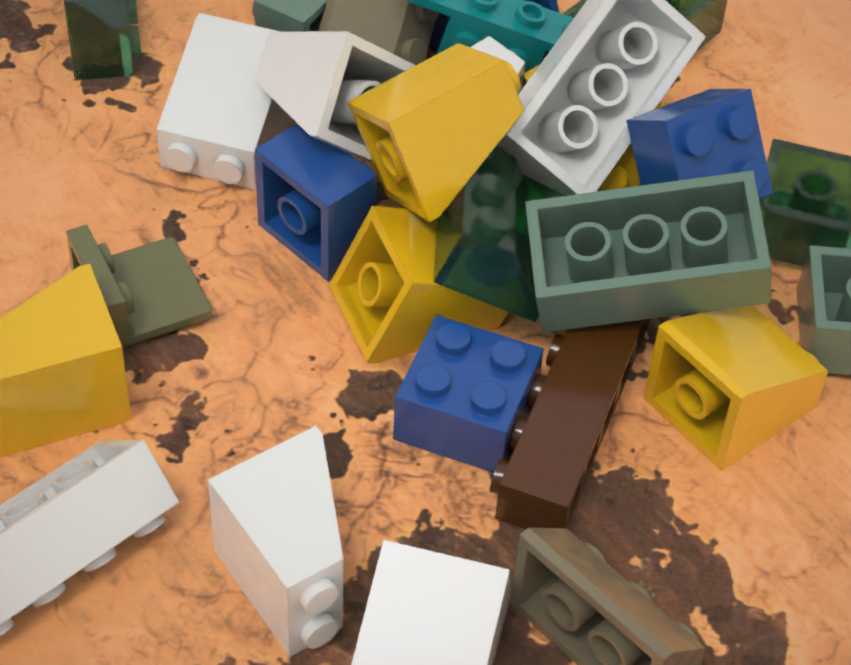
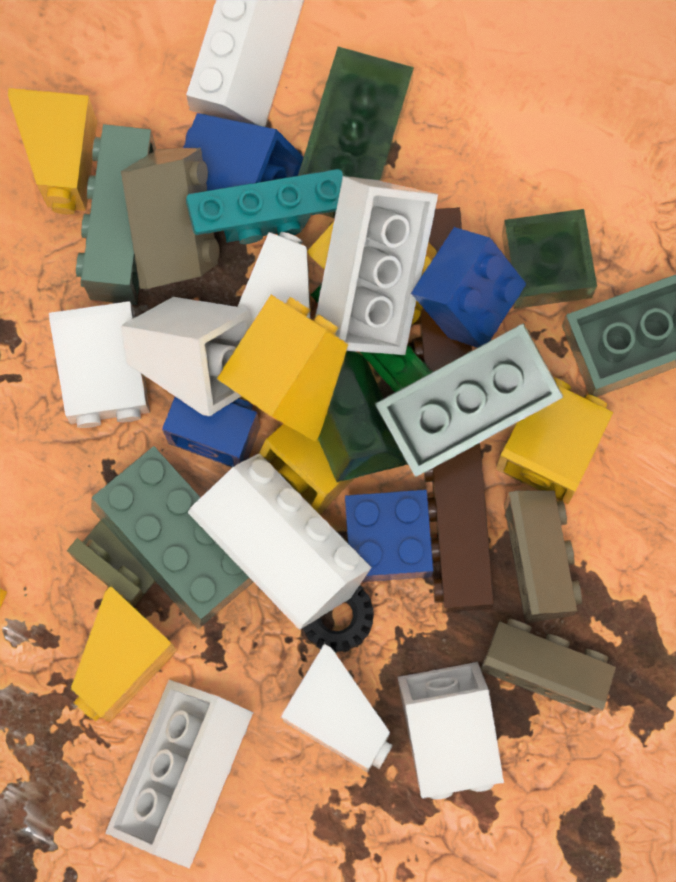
camera: 20 degrees left, 30 degrees up
none -> sand green brick [91,446,253,629]
none -> white slope [188,453,371,630]
none -> black tyre [302,585,374,653]
none -> dark tan slope [504,491,582,624]

